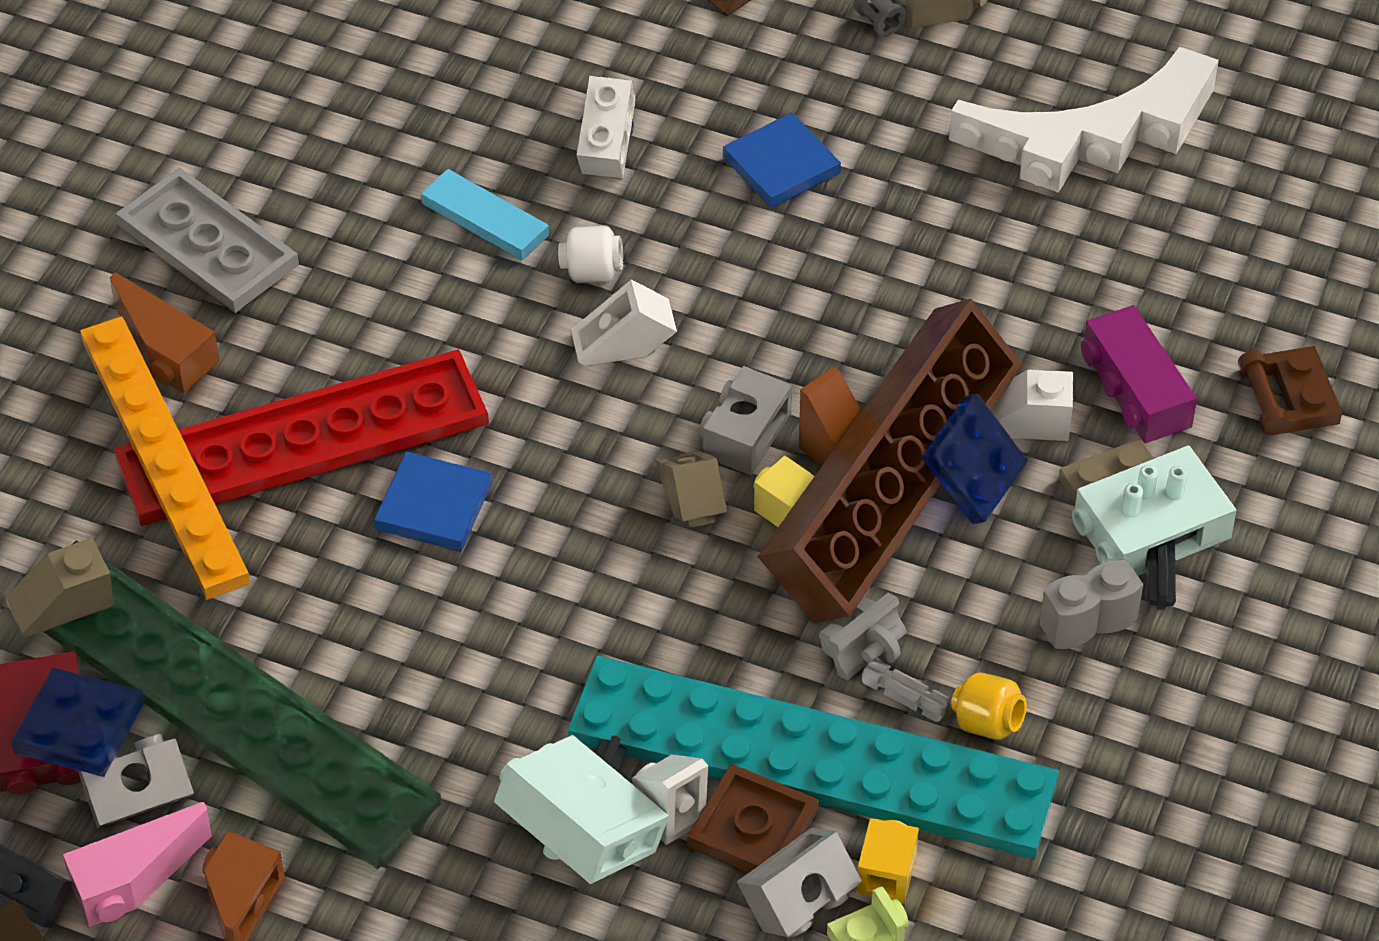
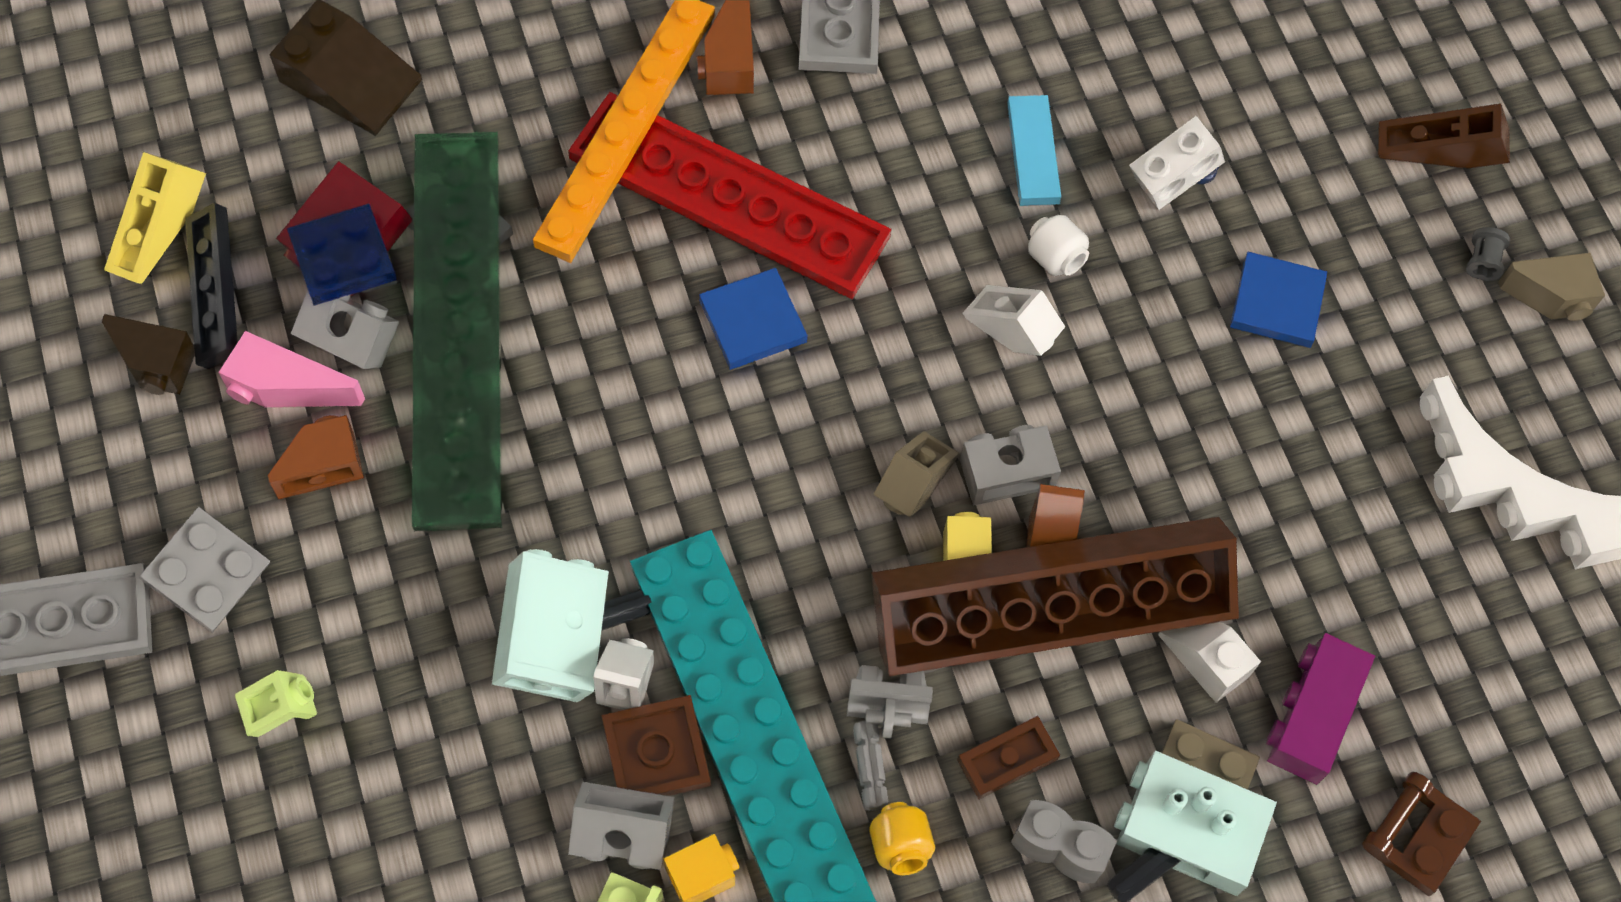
camera: 45 degrees right, 15 degrees up
dark tan slope [6,537,114,638] -> none
clear blue plate [921,394,1028,524] -> none
none -> reddish brown plate [957,716,1060,800]

